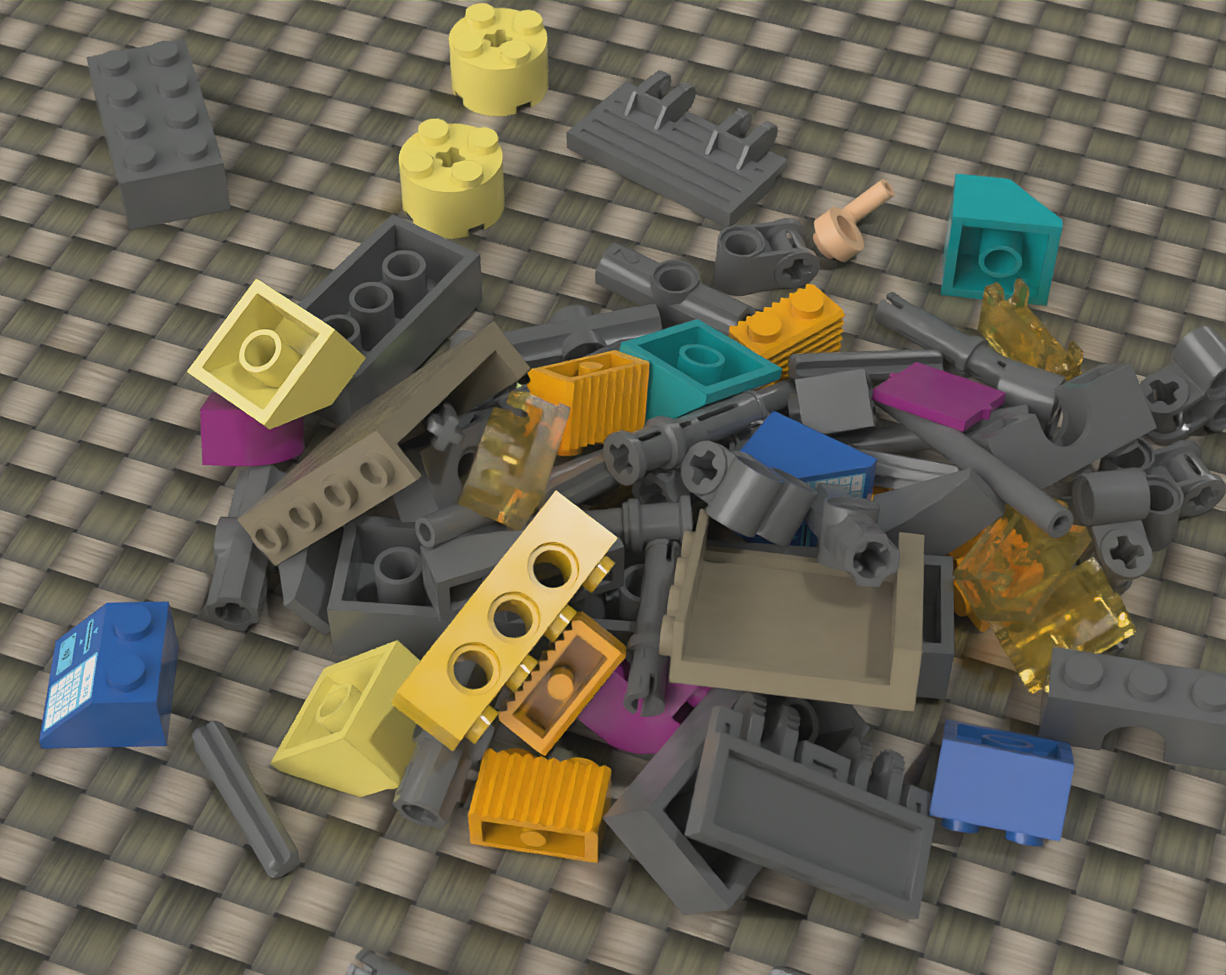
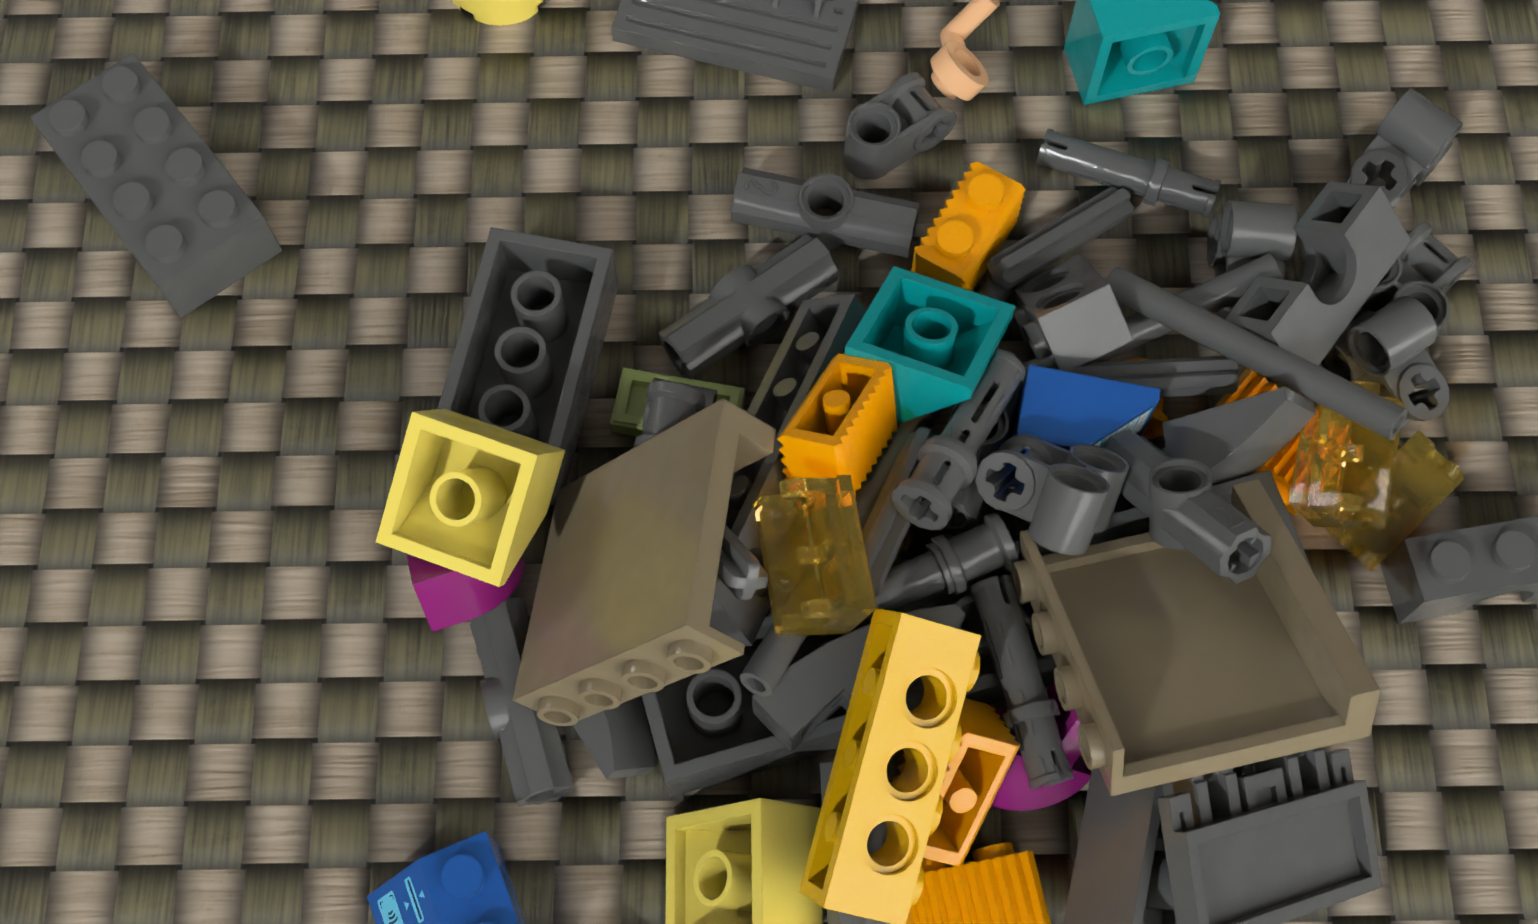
camera: 20 degrees left, 20 degrees up
light yellow brick [399,119,505,239] -> none
magenta piece [871,362,1006,432] -> none
slope [929,719,1075,846] -> none
clear yellow hinge [978,278,1084,383] -> none

